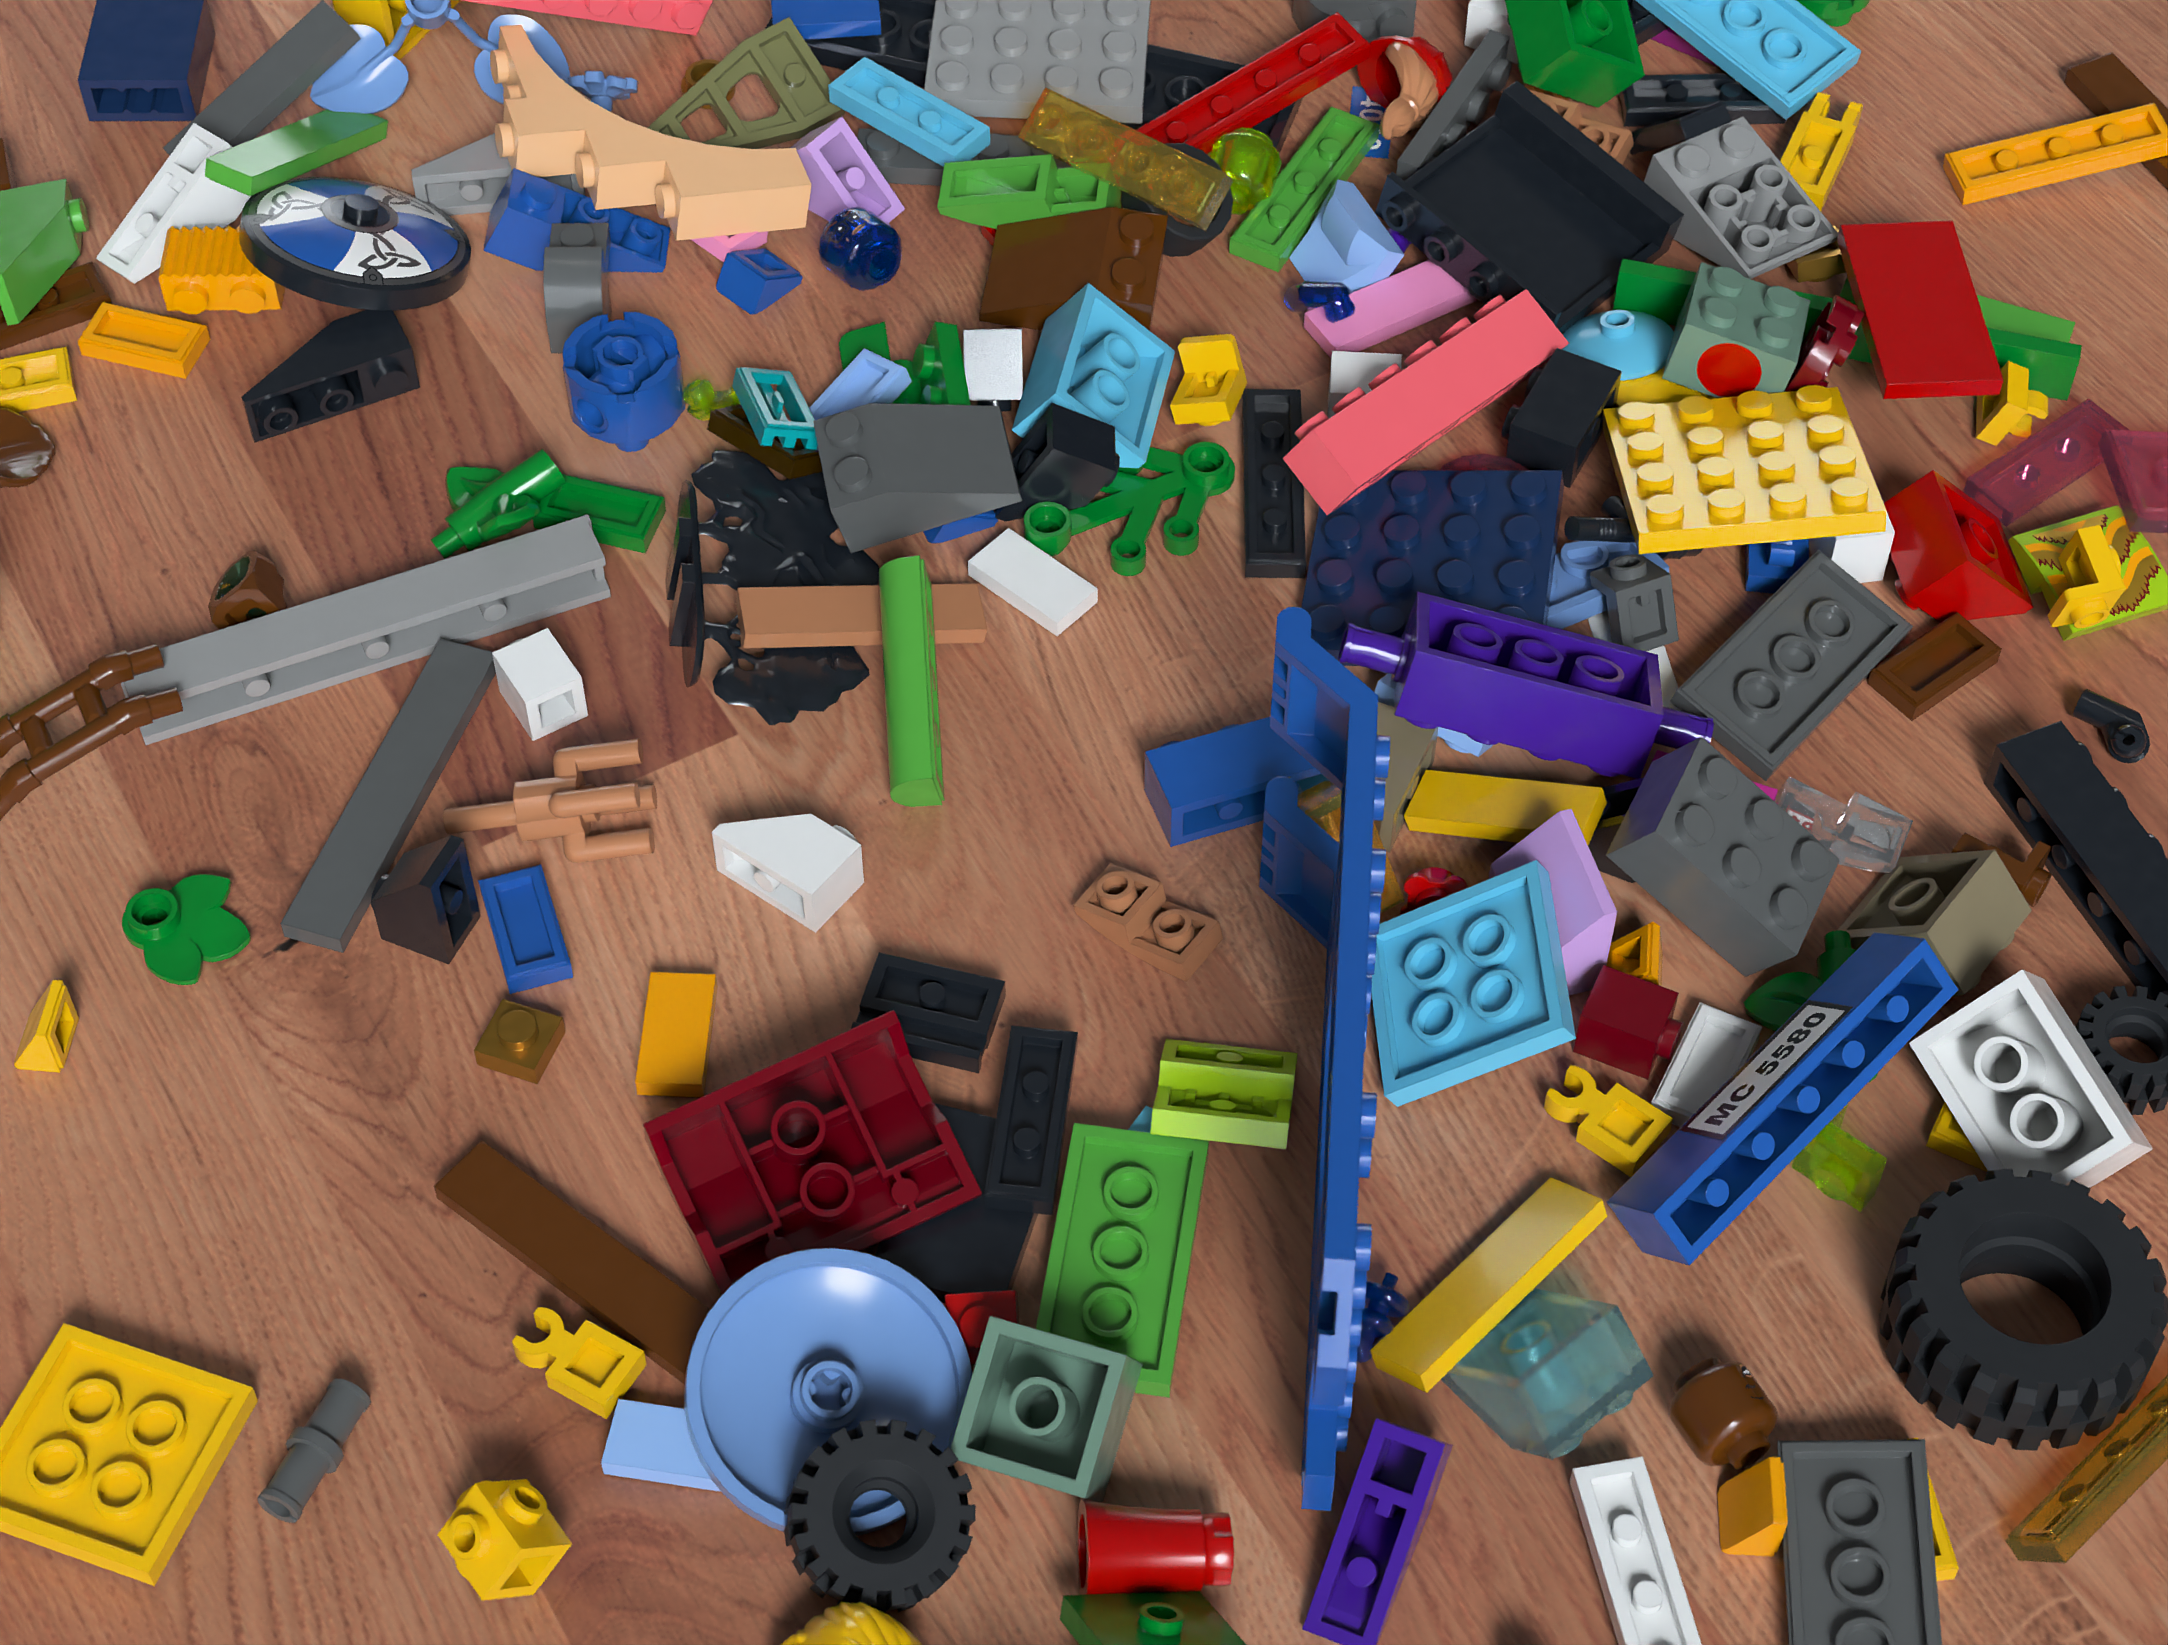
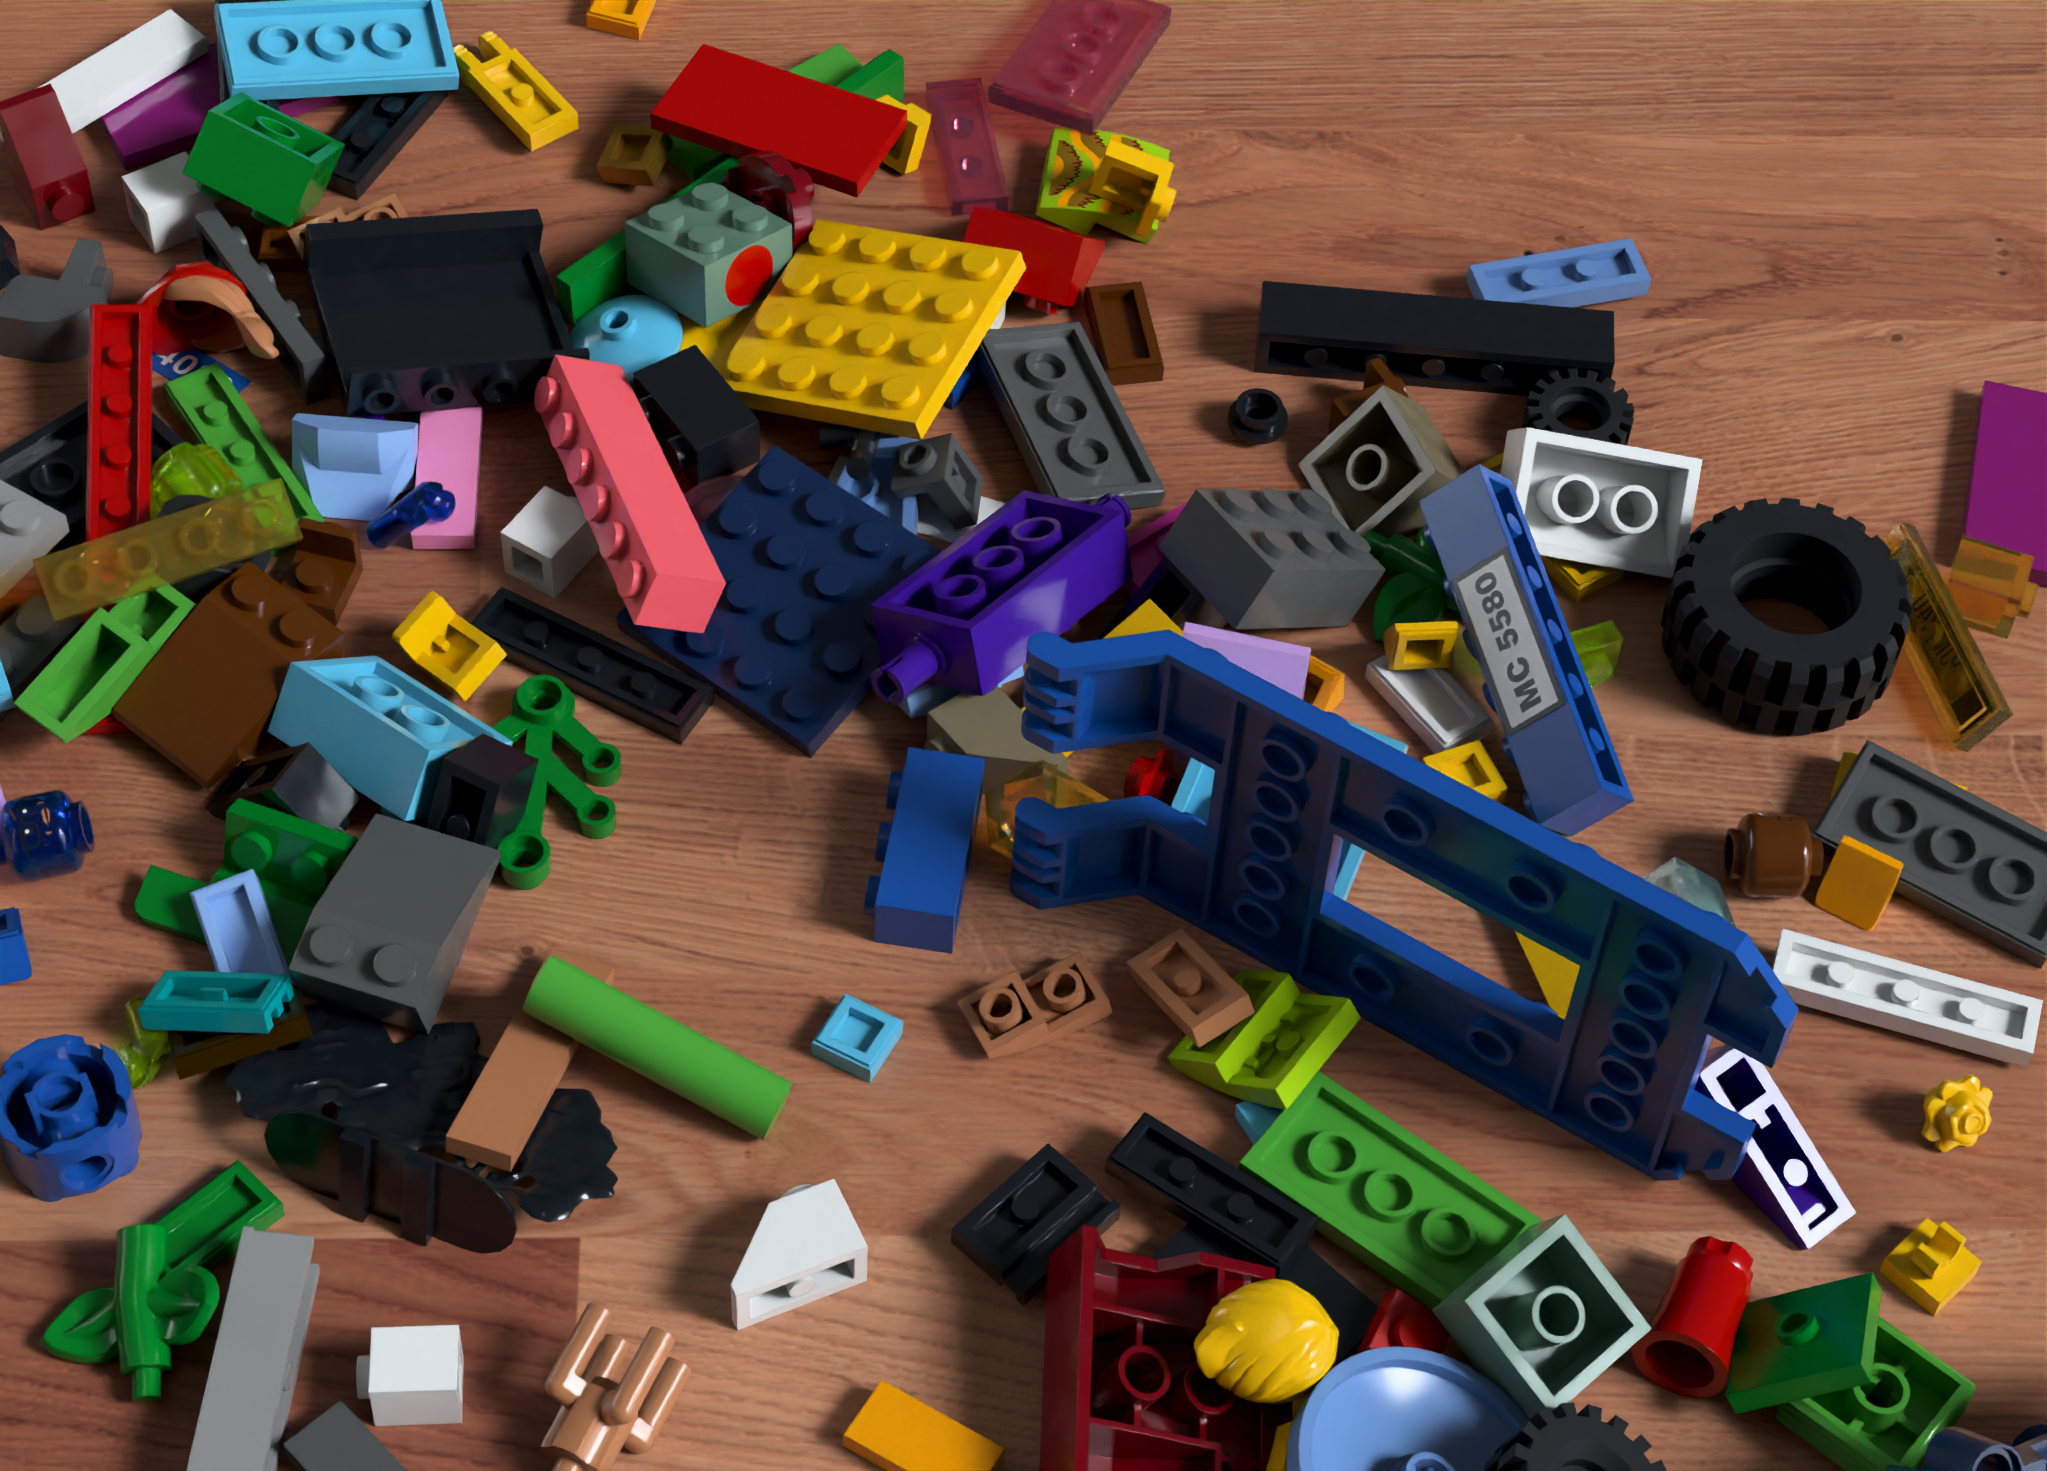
camera: 65 degrees left, 0 degrees up
white tile [968,528,1098,636] -> none
dark red brick [1573,965,1683,1080] -> none
black tile [1630,102,1731,155] -> none
light grey slope [1644,117,1838,279] -> none
clear slope [1775,776,1913,873] -> none
black arm [2072,689,2150,764] -> none
none -> reddish brown bracket [281,518,363,626]
none -> medium azure tile [811,993,903,1083]
none -> nougat plate [1126,928,1255,1048]
none -> yellow hair [1194,1278,1339,1405]
none -> black plate [1228,388,1288,444]
none -> yellow slope [1383,621,1458,670]

